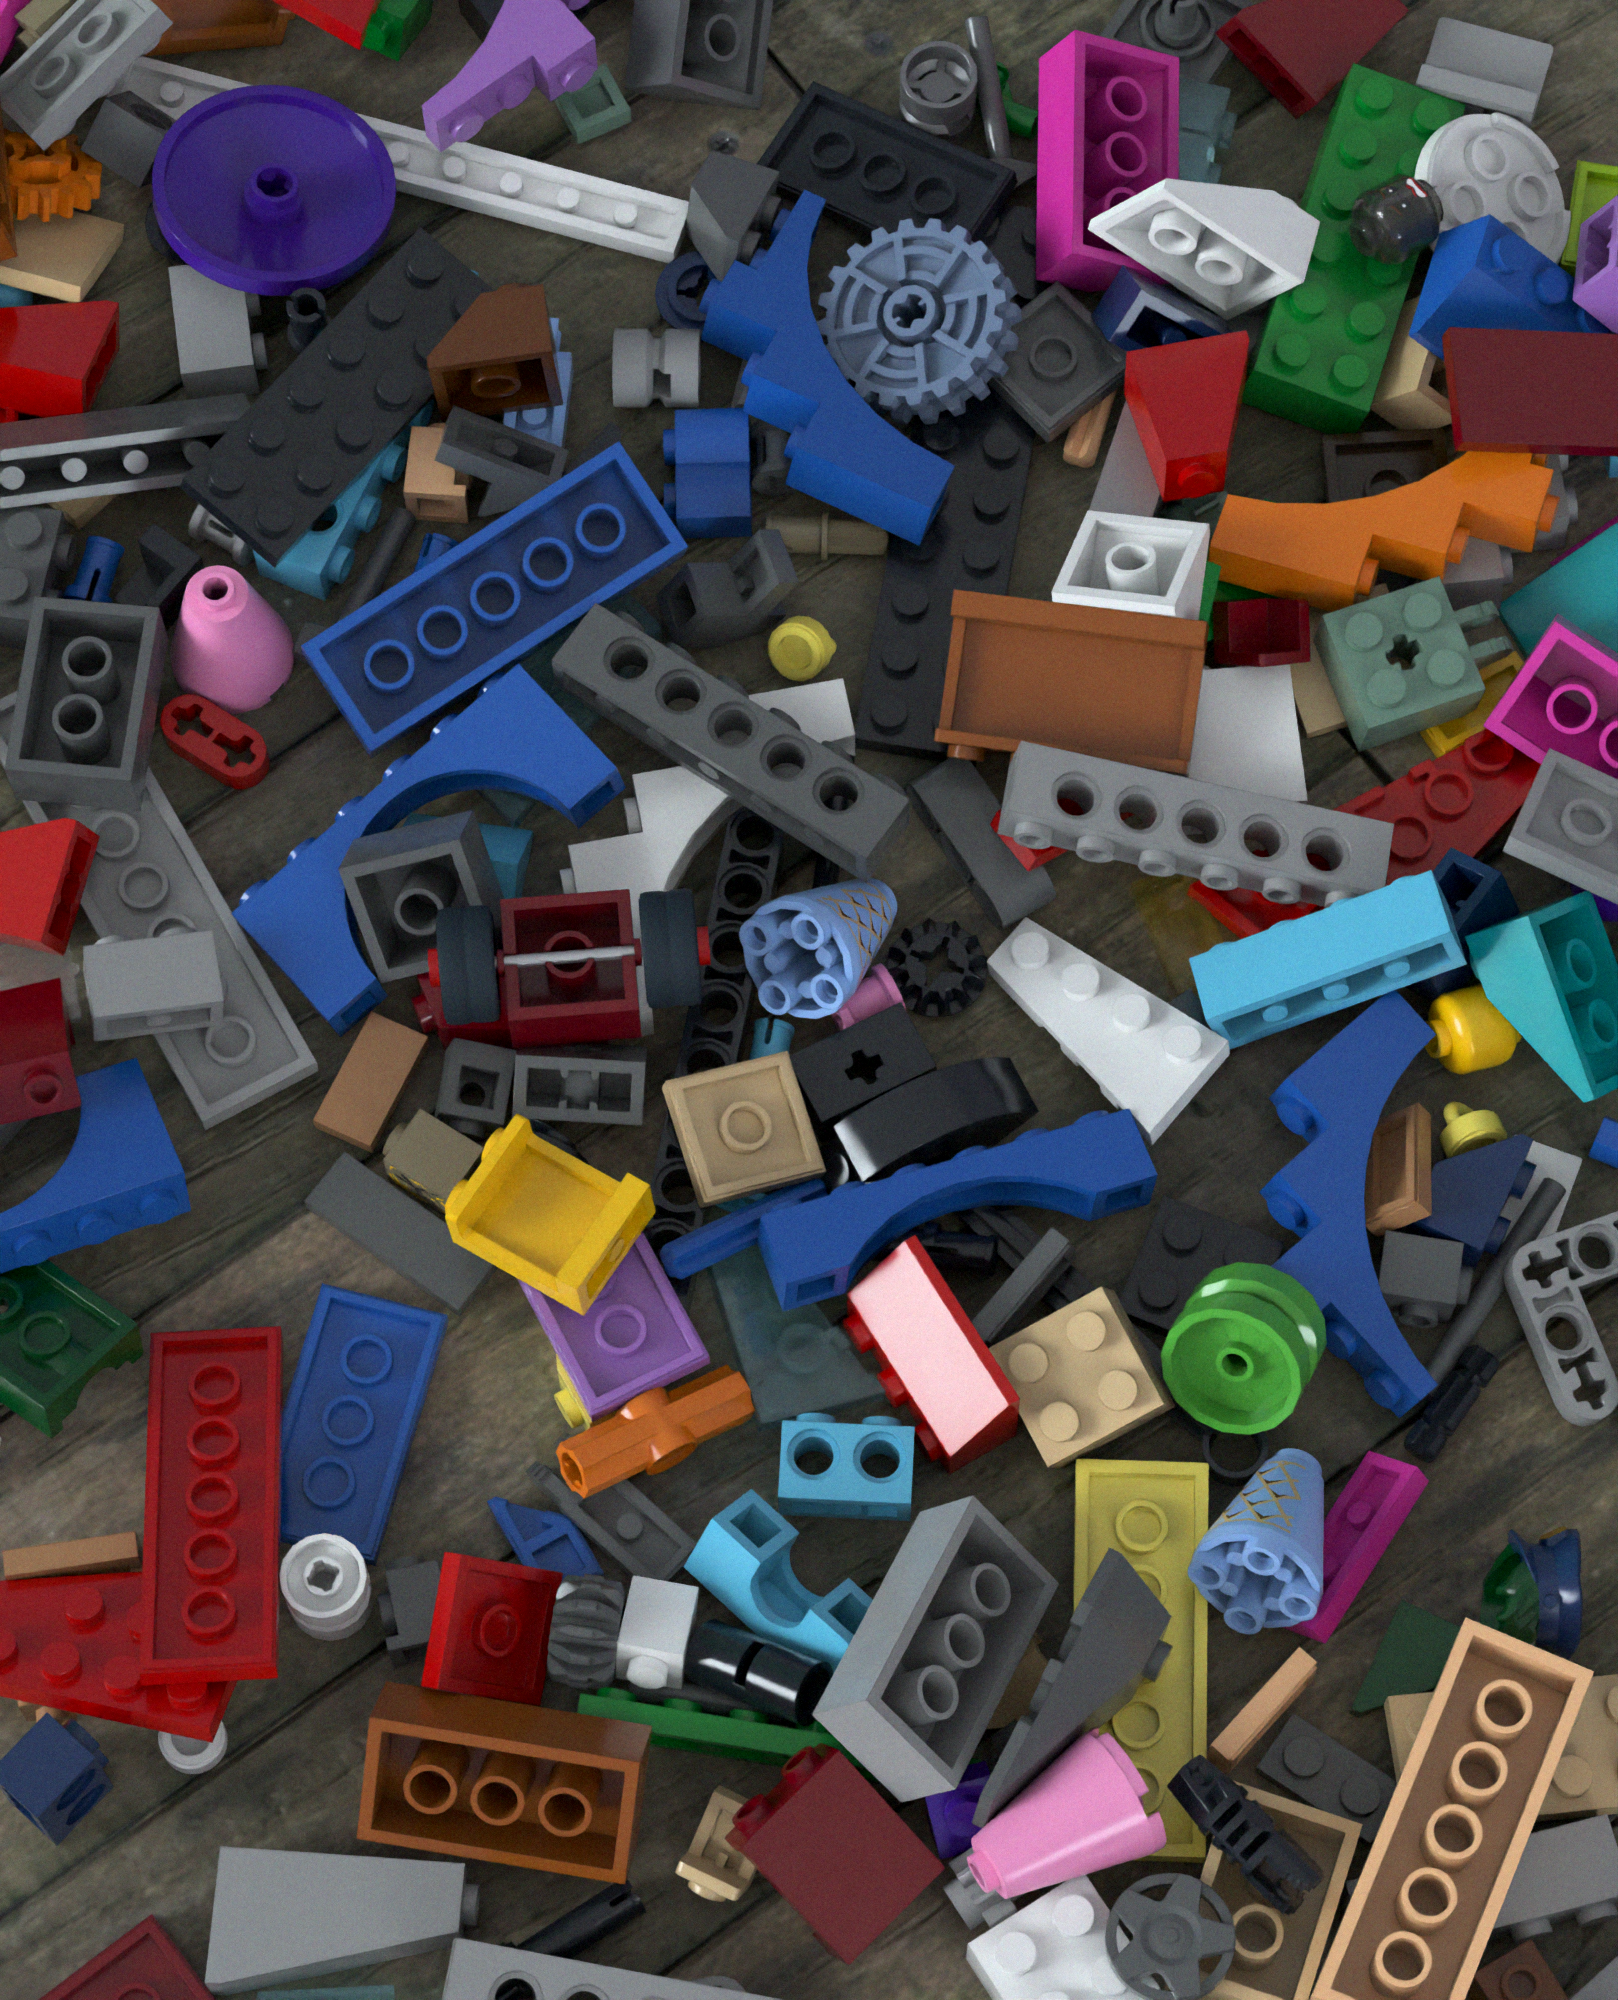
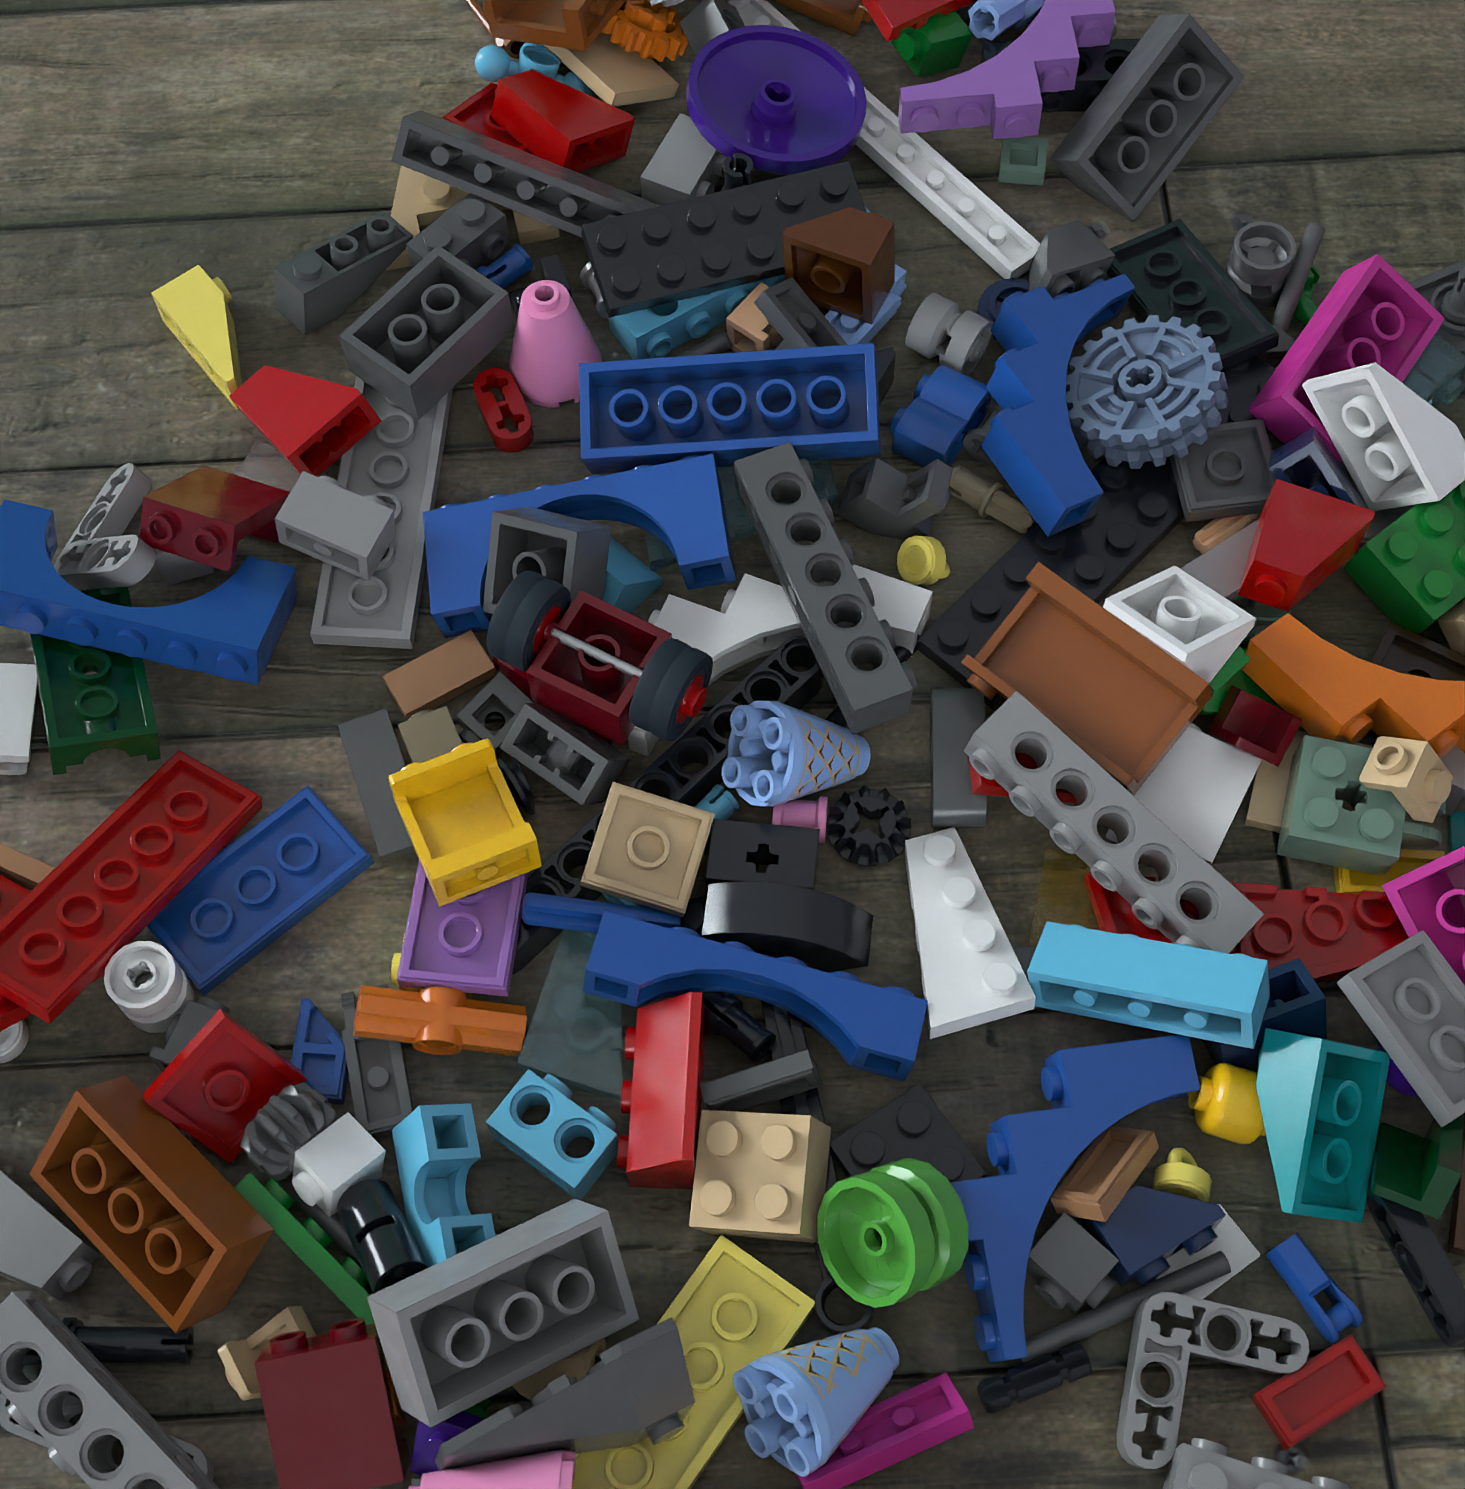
camera: 35 degrees right, 5 degrees down
none -> tan bracket [1359,736,1453,823]

